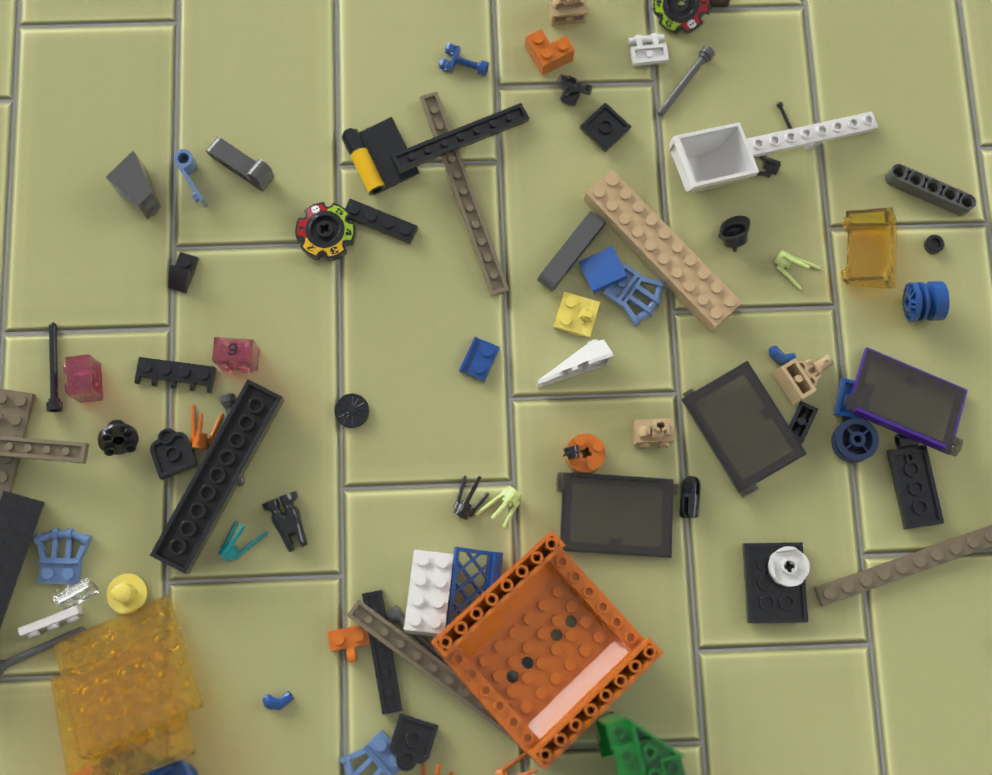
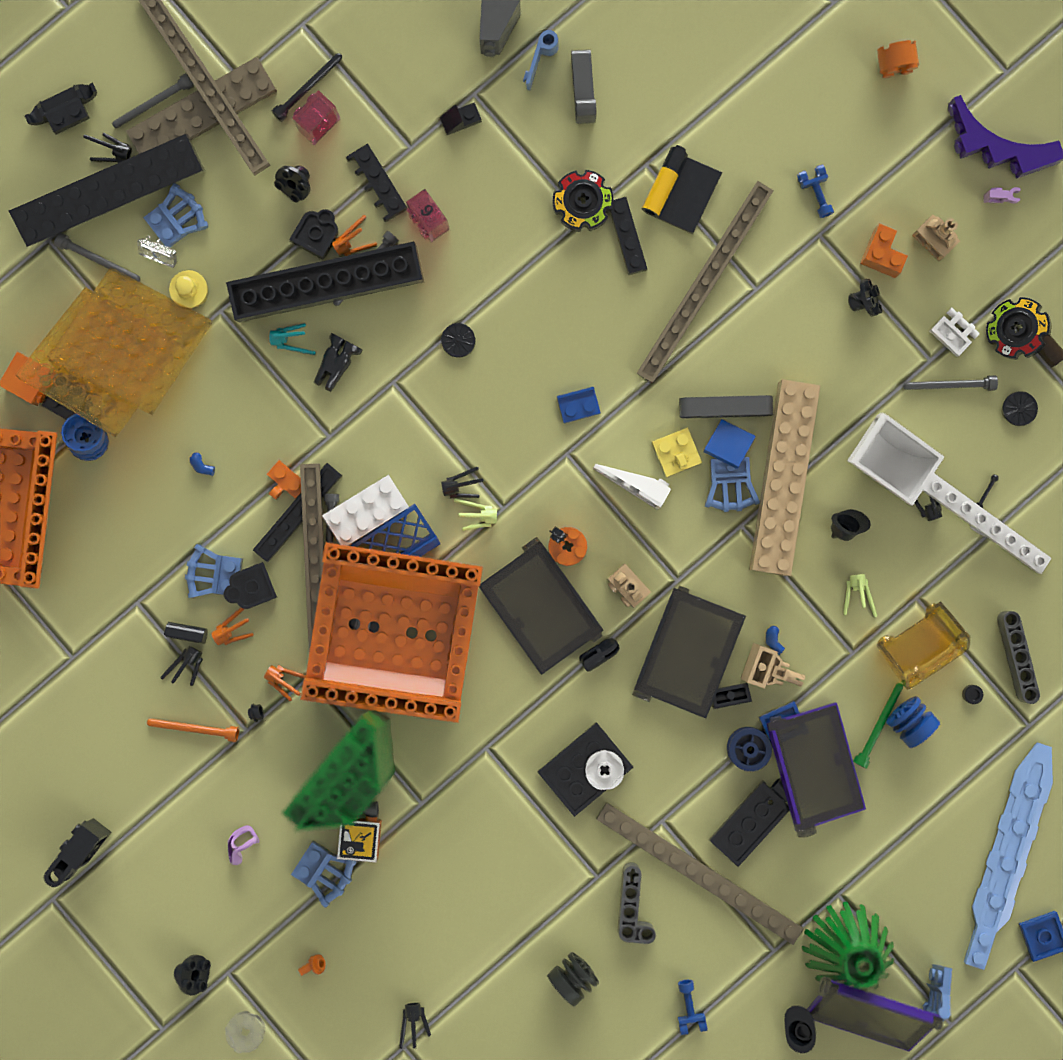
camera: 60 degrees right, 10 degrees up
white plate [17,606,85,639] -> none
black plate [390,103,529,174] -> none
black plate [580,102,632,153] -> none
none -> pearl dark grey wheel [547,951,599,1007]
none -> dark grey beam [618,862,656,944]
none -> green piece [853,683,903,769]
none -> black wheel [1002,391,1038,426]

